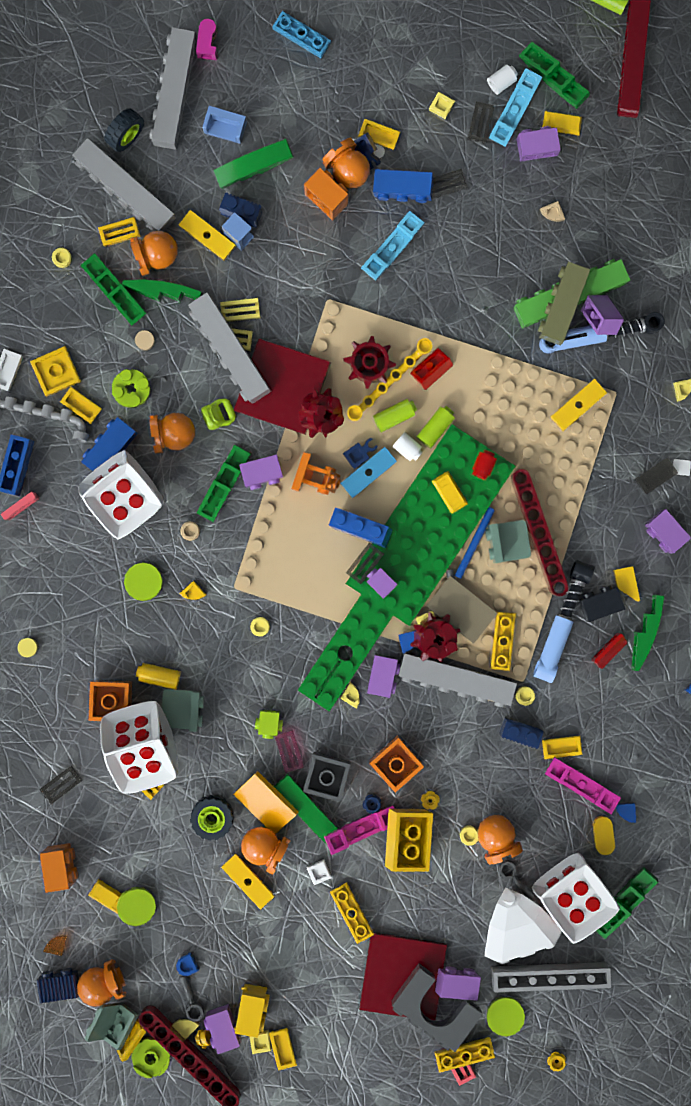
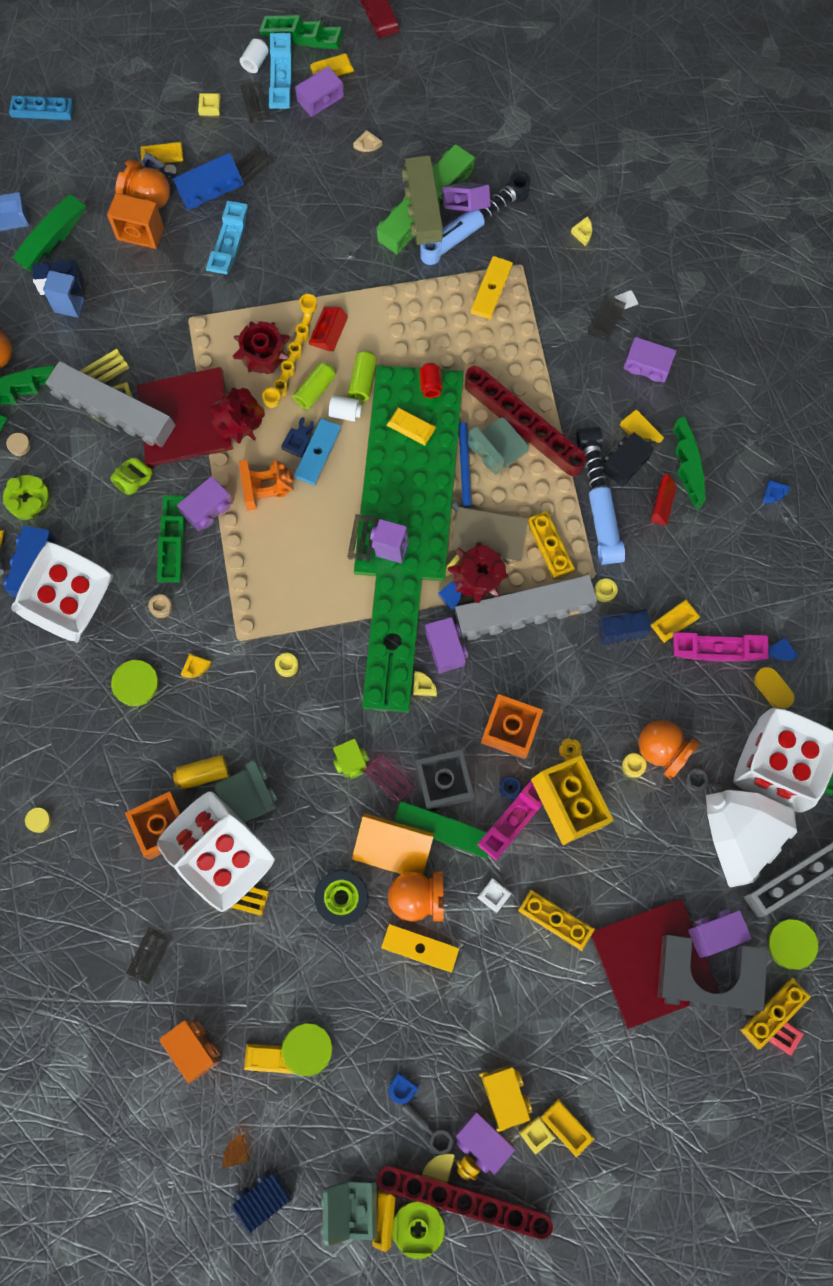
camera: 25 degrees left, 15 degrees down
orange tile [77,959,127,1007] -> none
orange tile [149,413,196,454] -> none
yellow tile [179,210,236,261] -> none
blue brick [329,507,393,548] -> none

